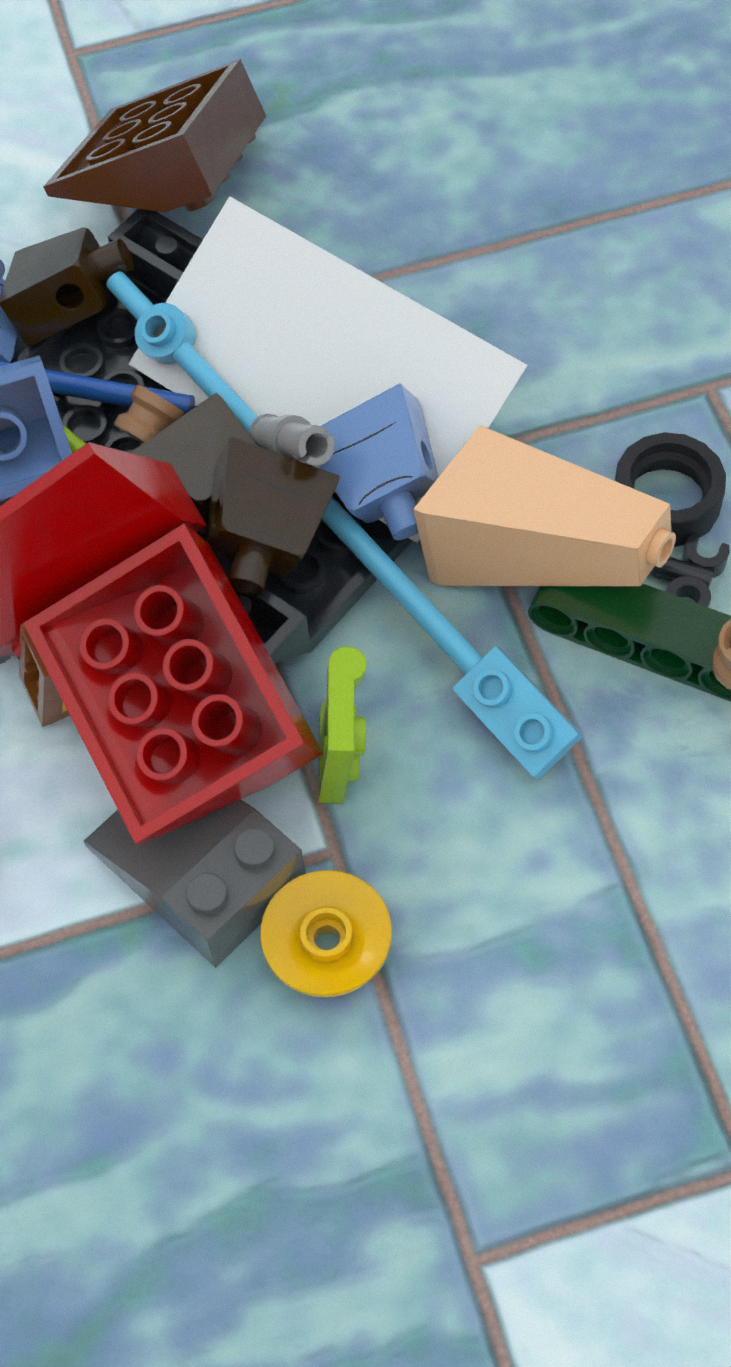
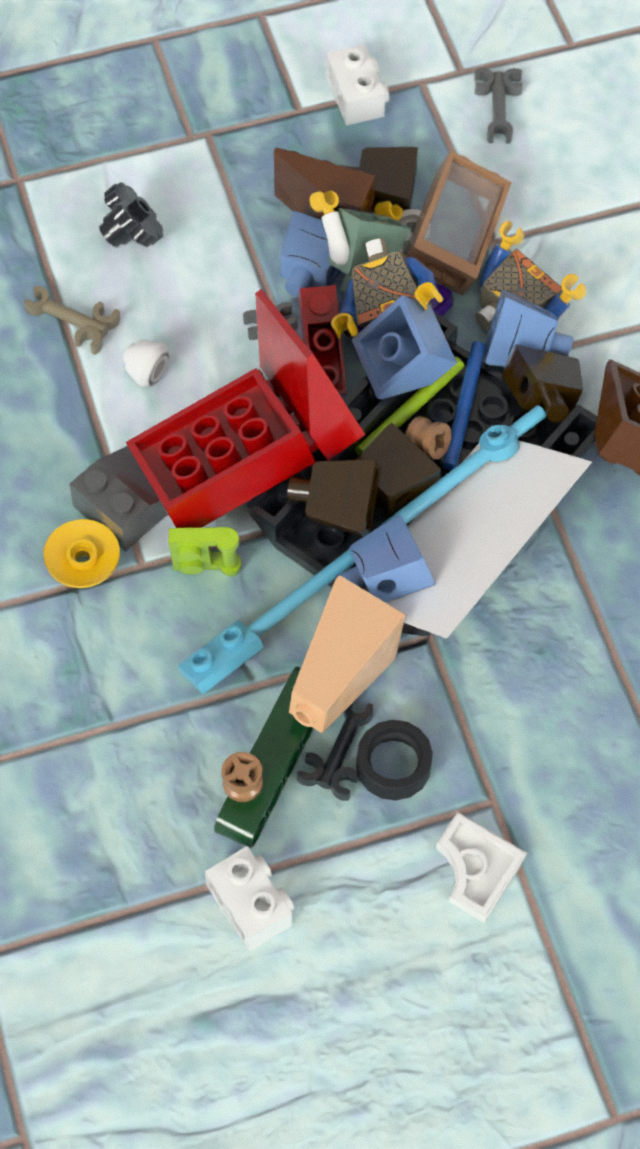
camera: 85 degrees right, 0 degrees up
light grey pin [249,413,335,466] -> none

